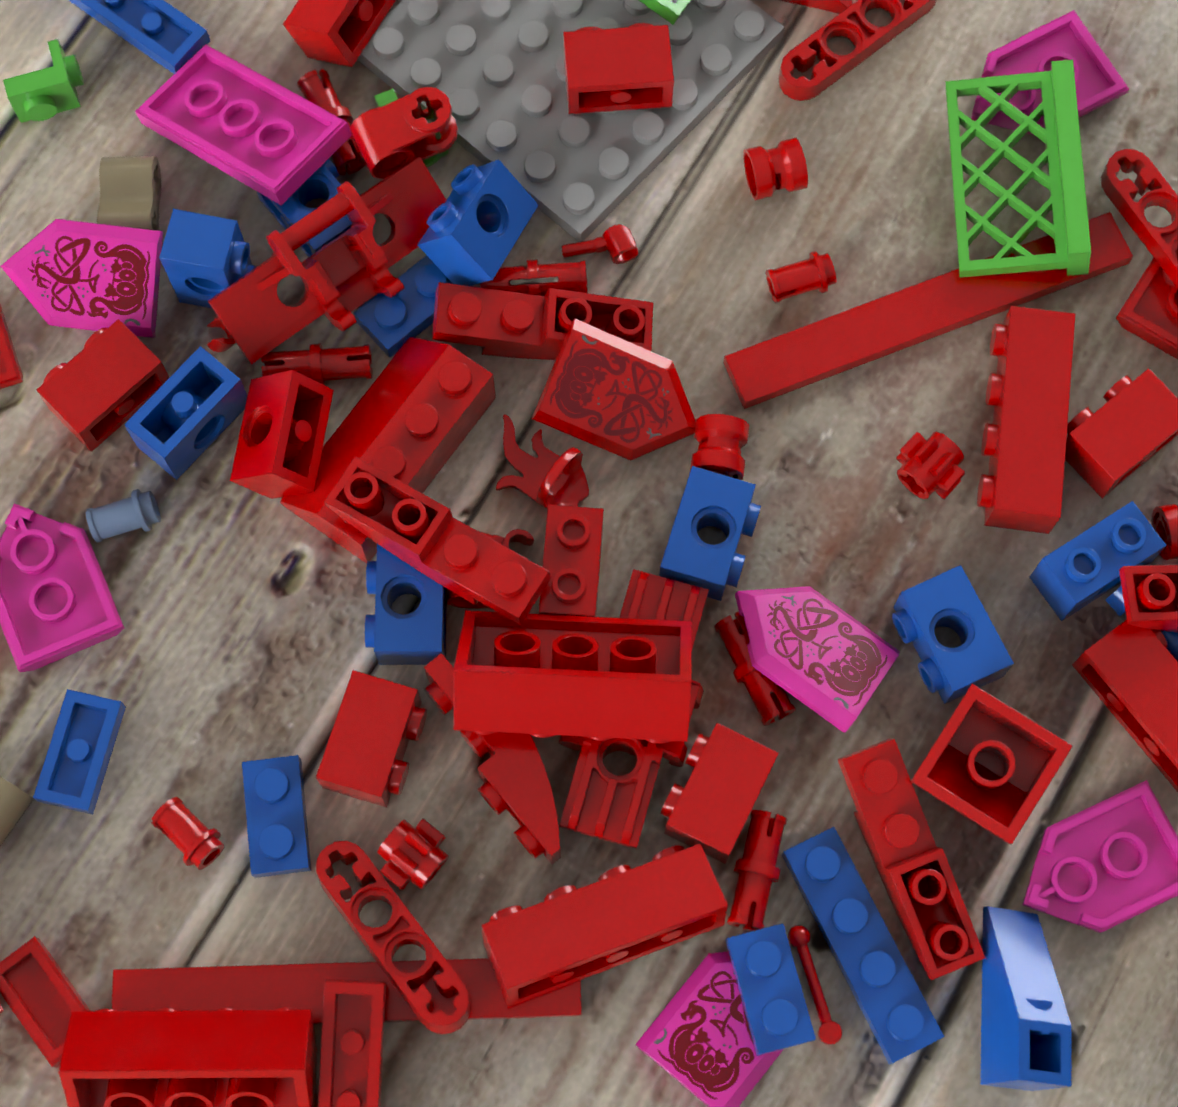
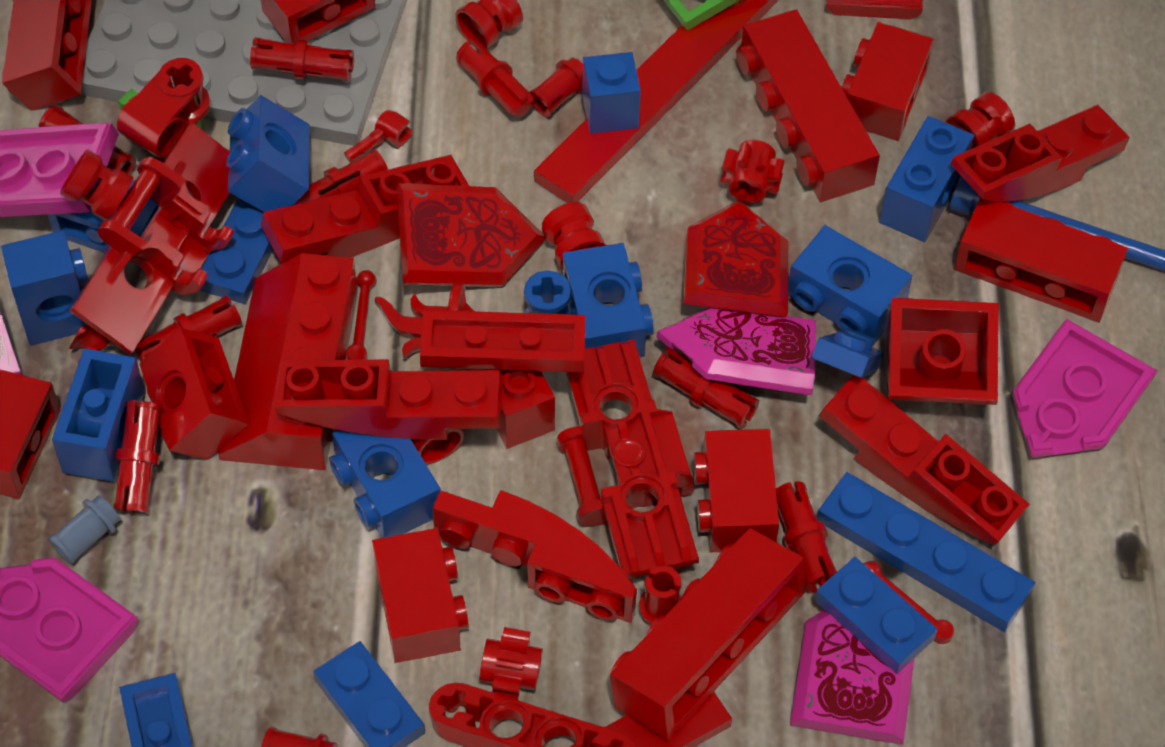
camera: 30 degrees left, 15 degrees down
red slope [453,610,692,743] -> none
blue slope [980,906,1071,1091] -> none
none -> red wheel [60,149,133,220]
none -> red pin [113,400,162,514]
none -> red pin [250,37,354,82]
none -> red hinge [346,270,377,360]
none -> red plate [420,310,586,372]
none -> red axle [456,39,534,117]
none -> blue bush [524,270,571,314]
none -> blue brick [582,52,641,134]
none -> red pin [639,565,682,625]
none -> red tile [683,200,788,318]
none -> blue plate [811,328,885,378]

